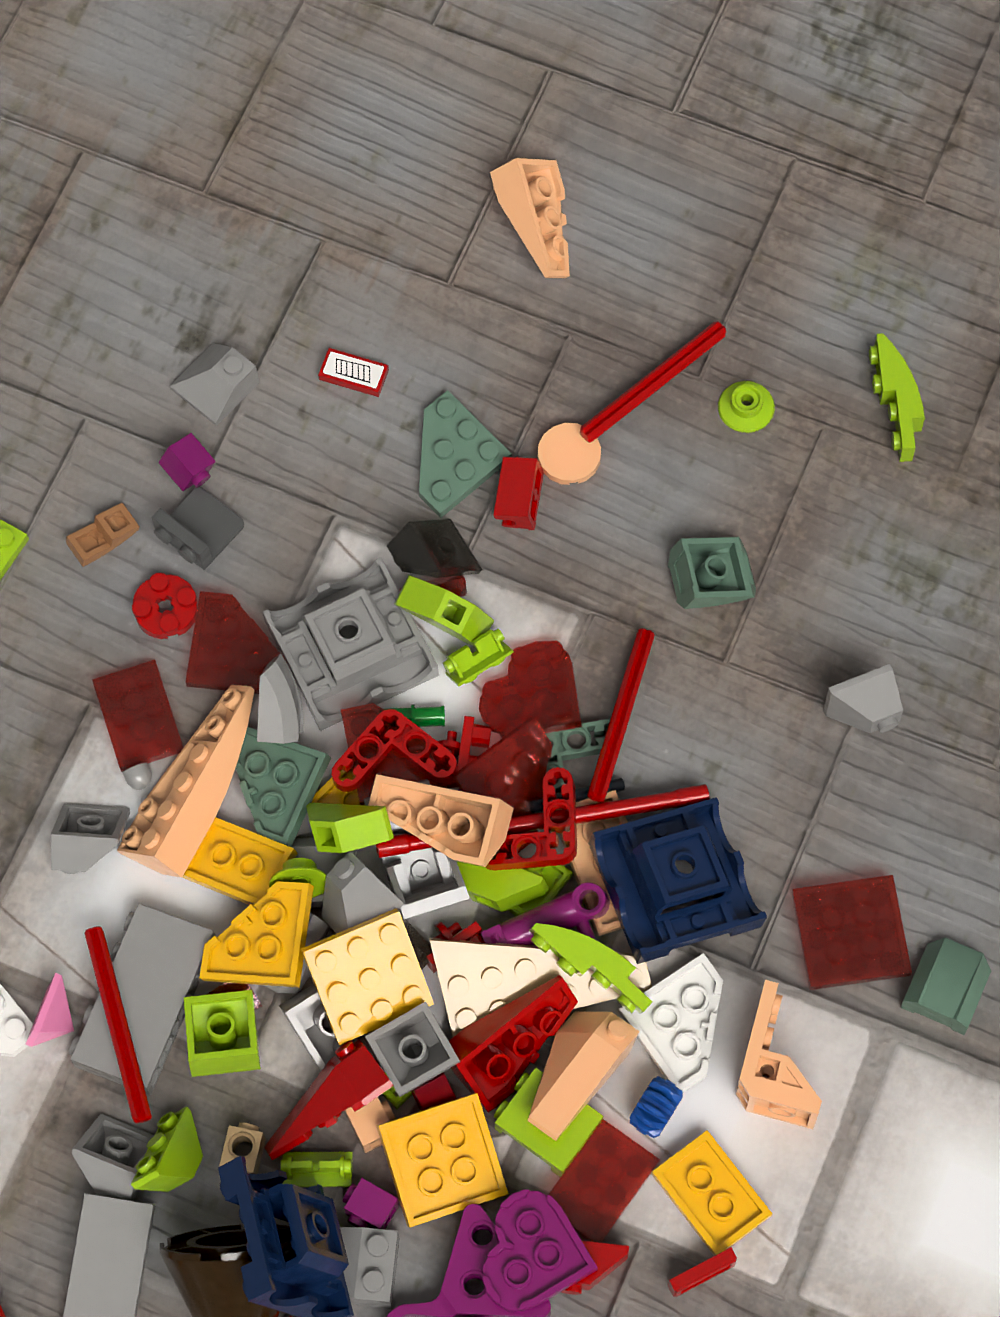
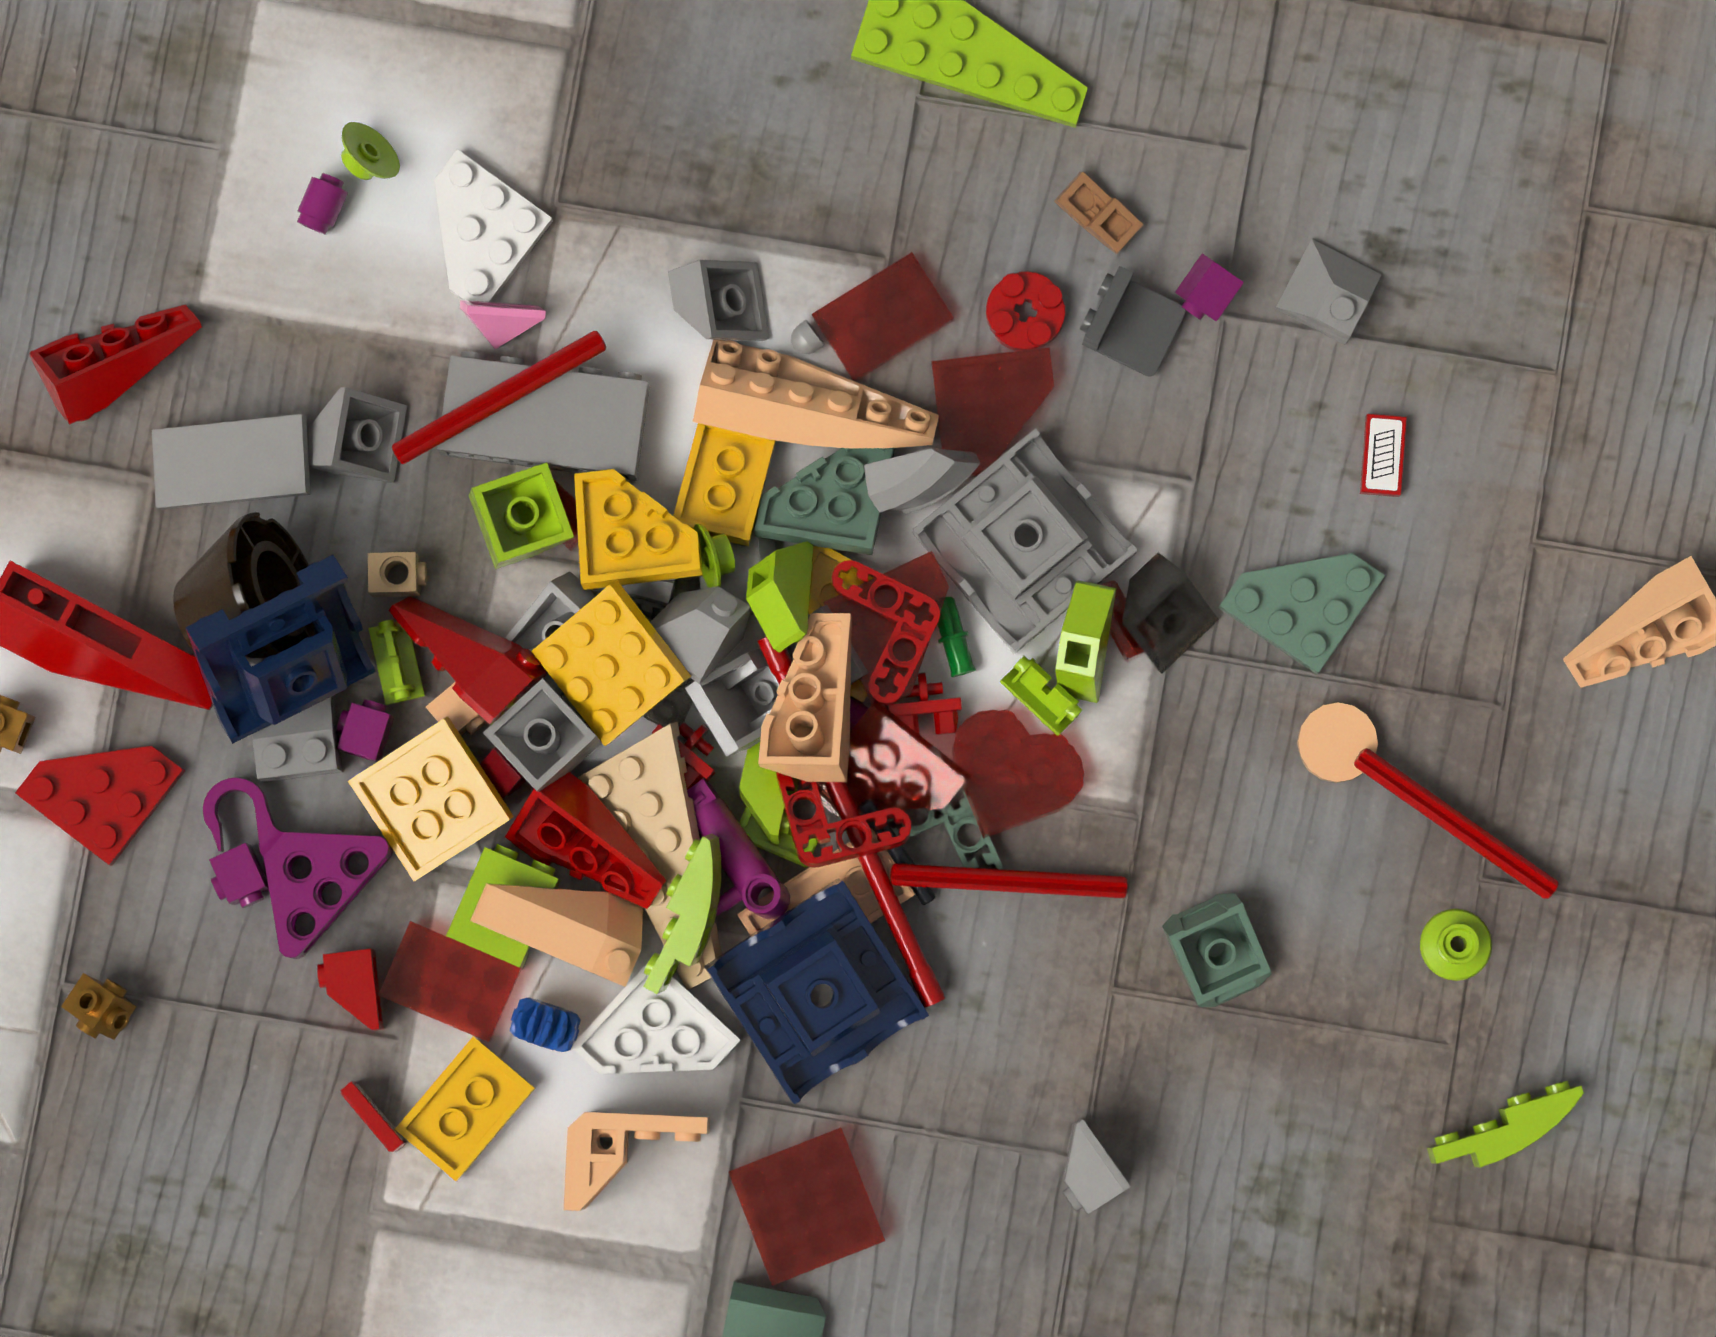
camera: 75 degrees right, 15 degrees up
lime slope [131,1106,203,1192] -> none
magenta plate [482,1189,598,1313] -> none
red hinge [493,457,544,530] -> none

